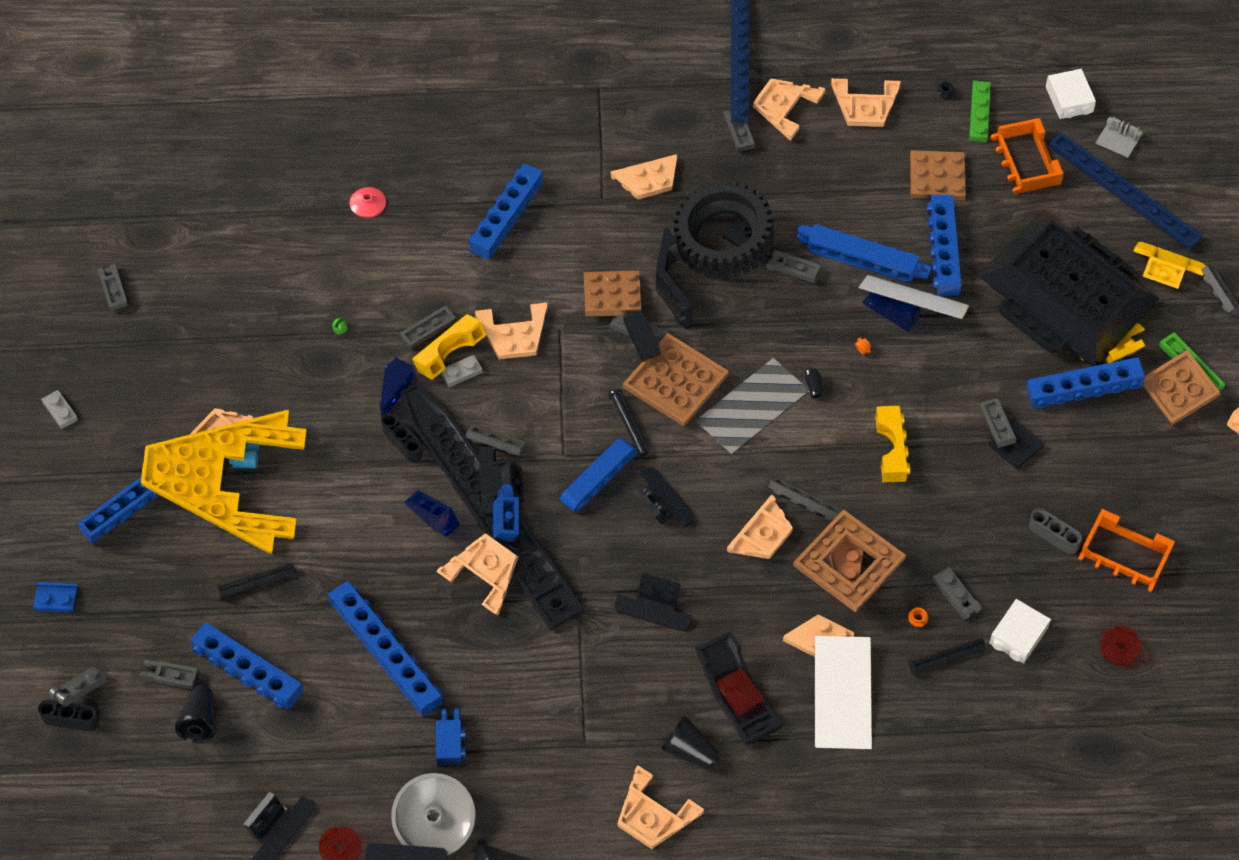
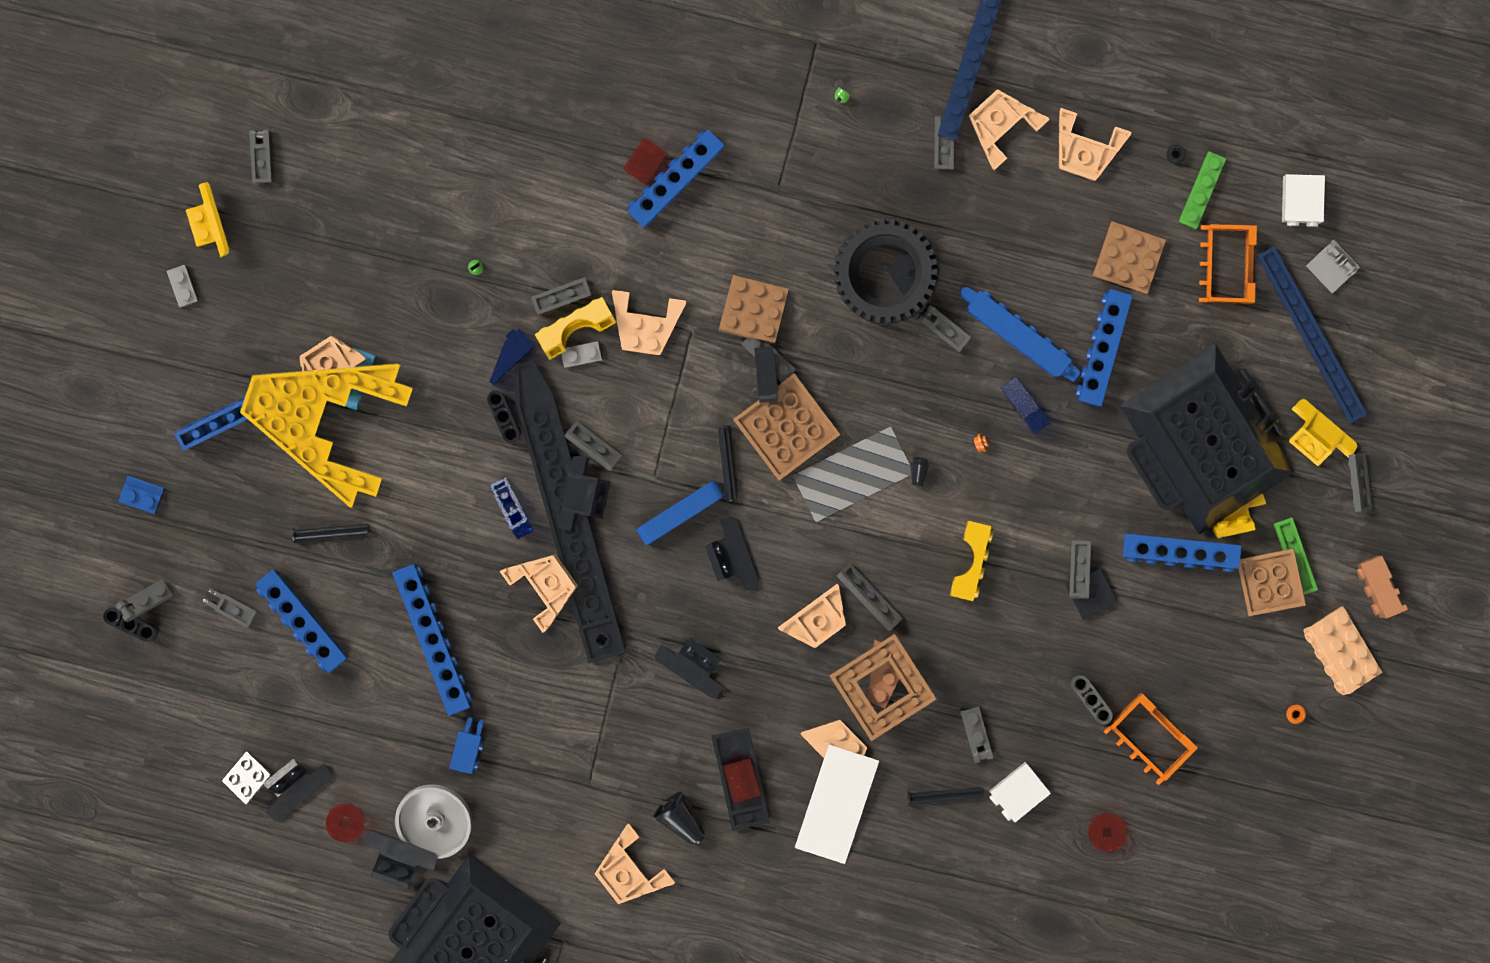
camera: 15 degrees right, 30 degrees up
black cone [175,685,216,743] -> none
coral dish [350,187,386,218] -> none
blue hinge [493,483,519,542] -> none
light nougat wing [611,154,677,199] -> none
black windscreen [655,228,693,330] -> none
white sticker [858,275,969,319] -> none
orange plate [908,608,928,627] -> none
none -> yellow plate [186,182,229,257]
none -> hinge [222,751,272,805]
none -> clear red plate [623,138,667,185]
none -> bright green hinge [834,87,851,104]

